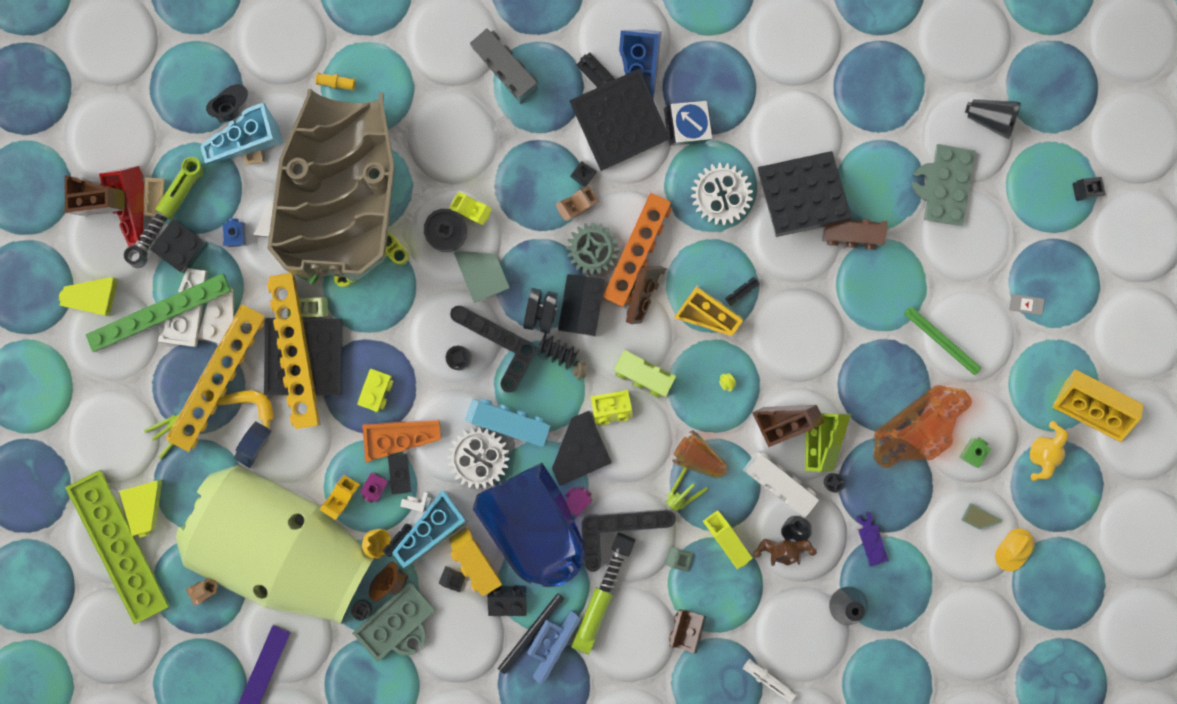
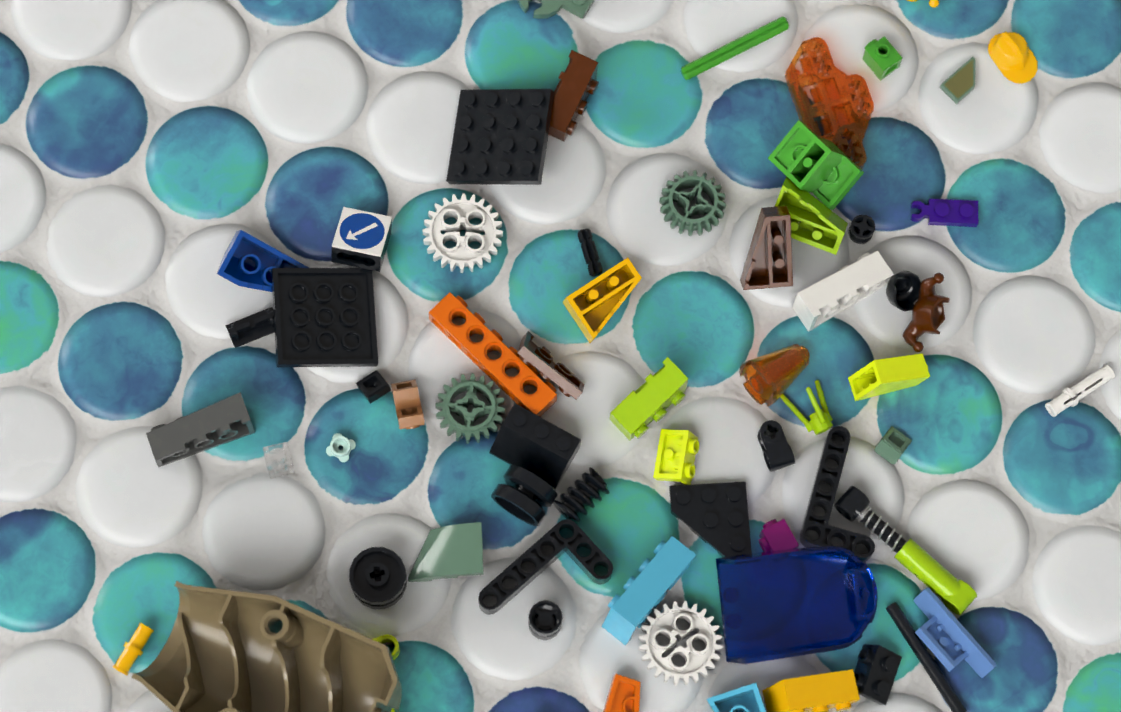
camera: 70 degrees left, 15 degrees down
neon yellow brick [449,192,492,225] -> none
dark tan plate [572,361,586,380] -> none
bracket [669,609,707,653] -> none
neon yellow plate [719,373,736,392] -> none
black cone [829,587,868,625] -> none
none -> light aqua plate [326,433,356,463]
none -> sand green gear [659,170,726,236]
none -> black piece [757,420,795,472]
none -> bright green bracket [768,120,864,210]

